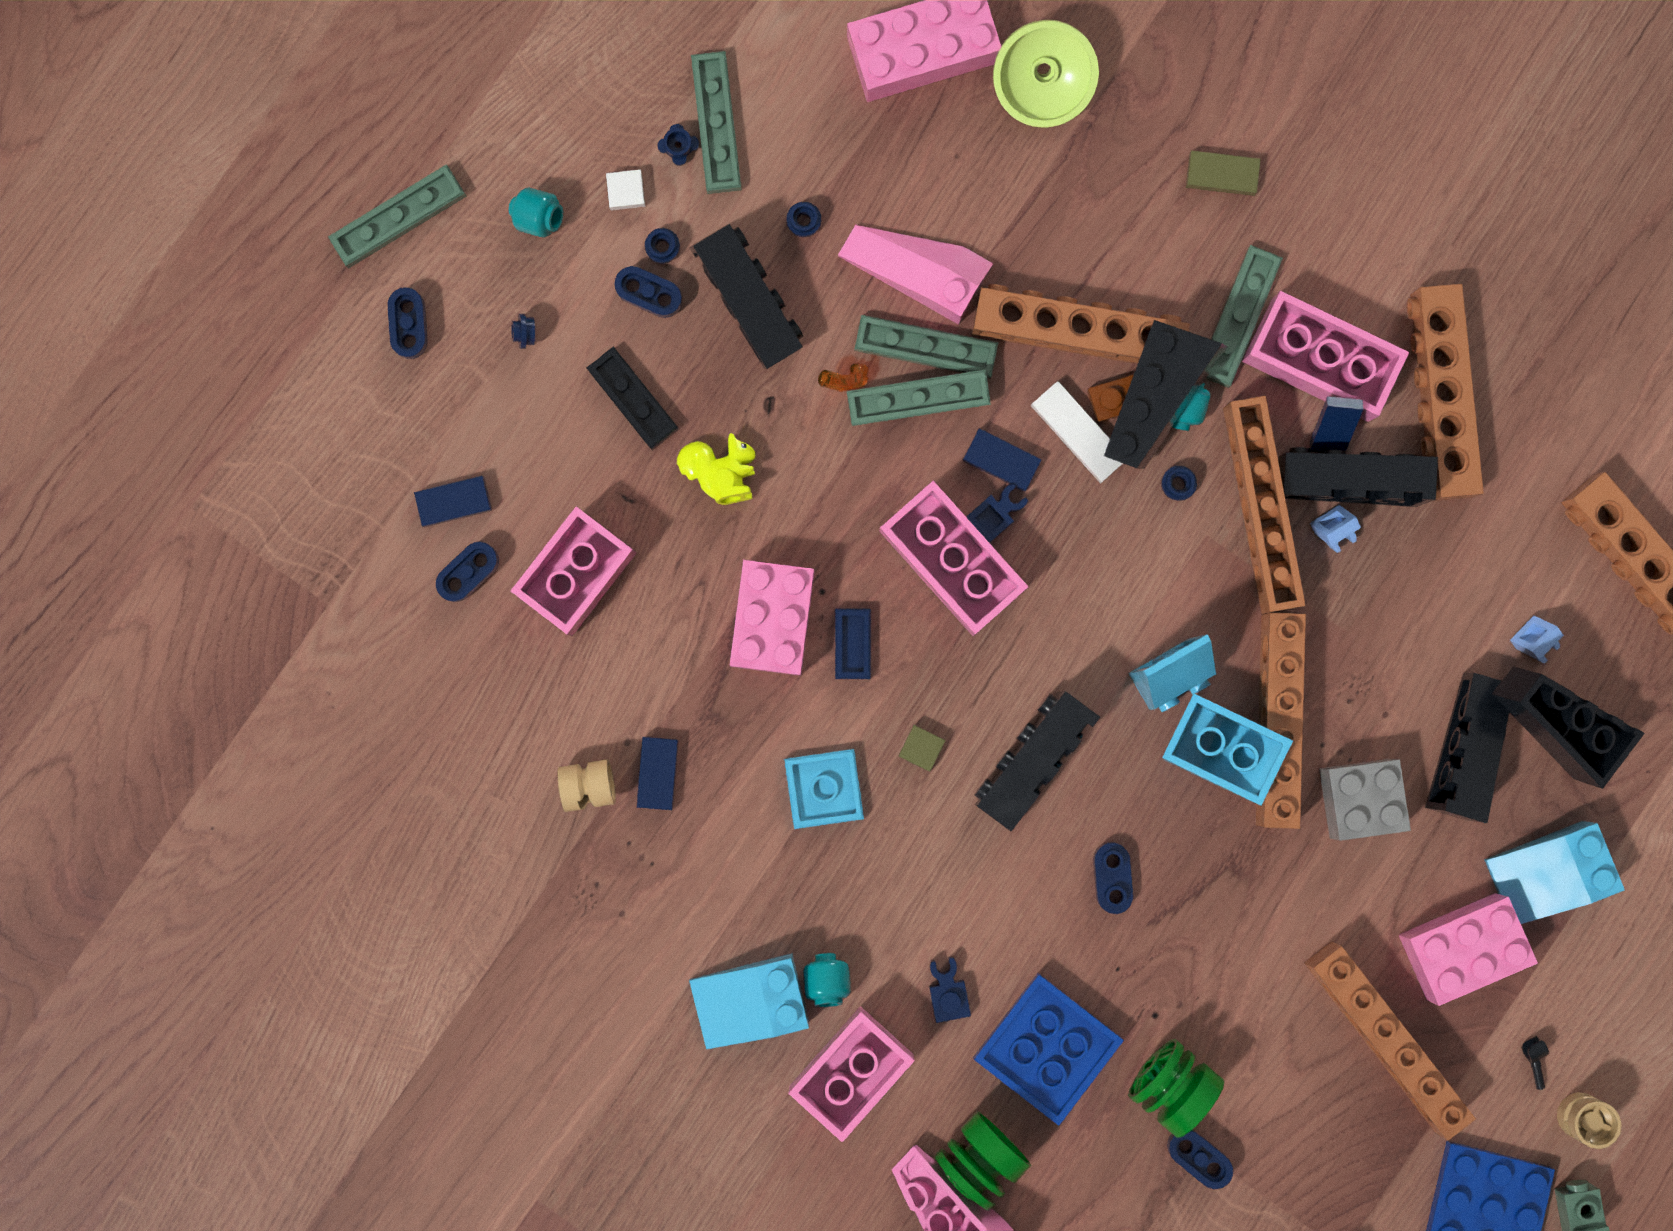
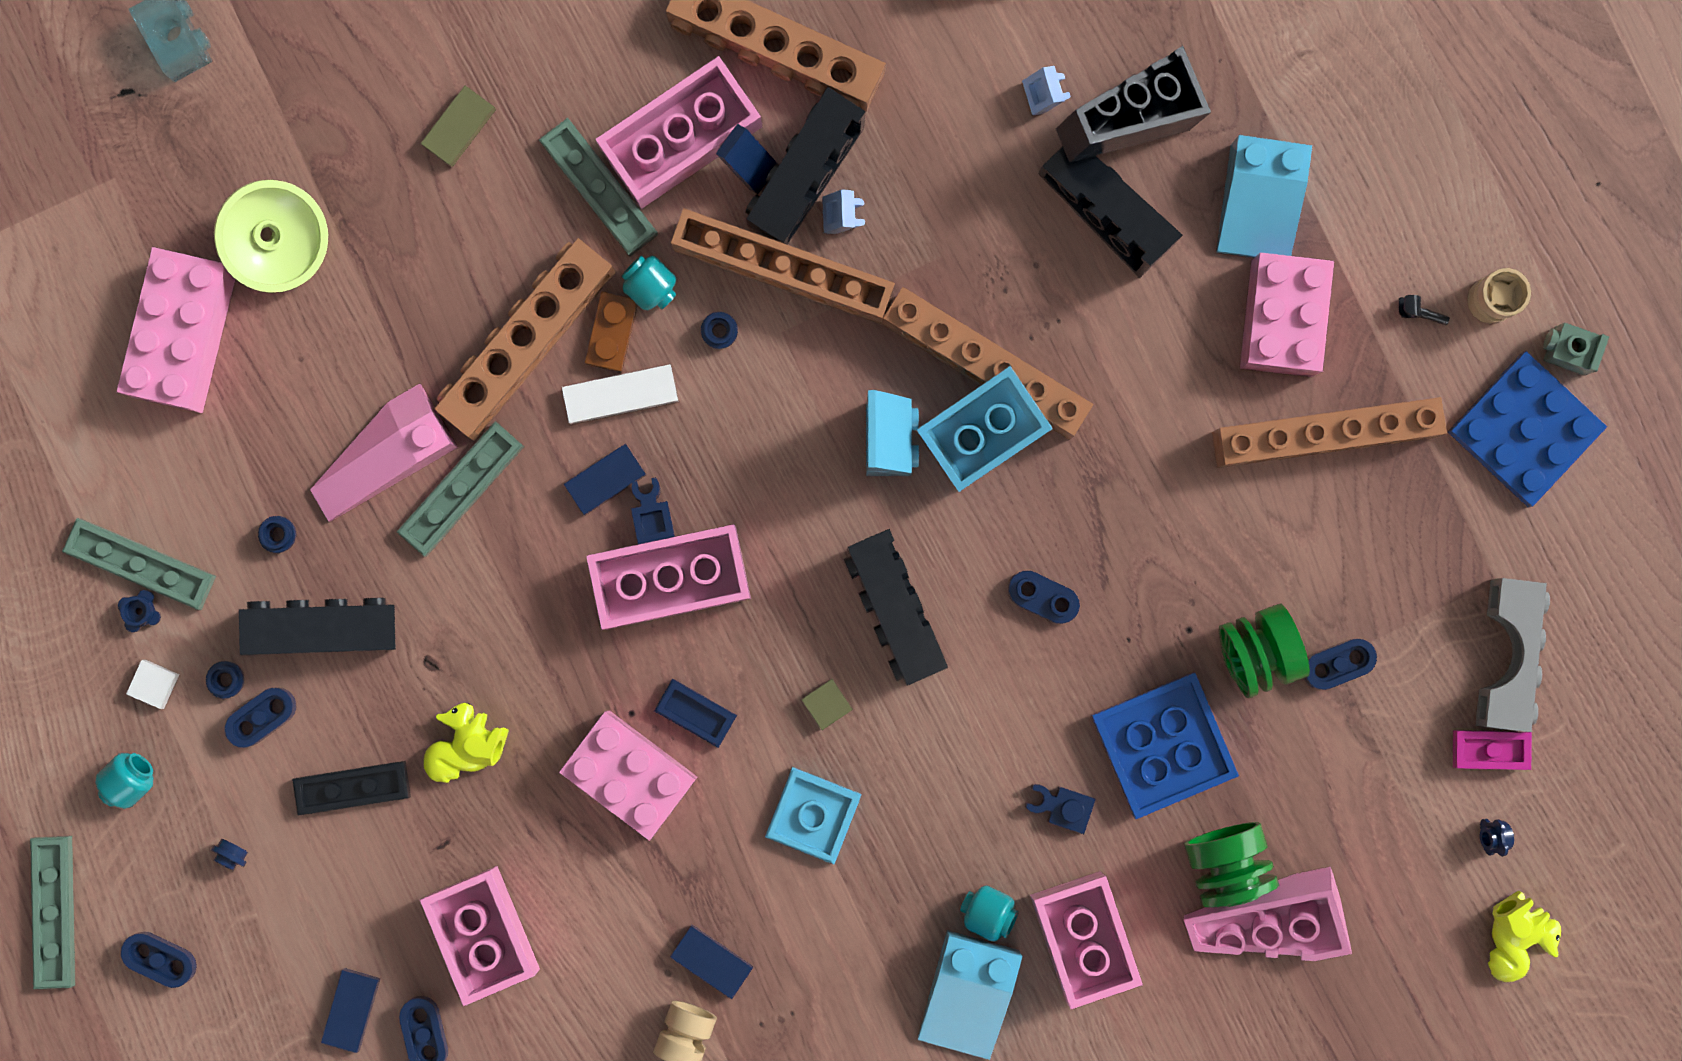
camera: 70 degrees left, 0 degrees up
clear orange arm [818,363,869,392] -> none
sand green tile [847,370,991,426] -> none
black wedge [1104,320,1228,469] -> none
light grey brick [1319,759,1411,841] -> none

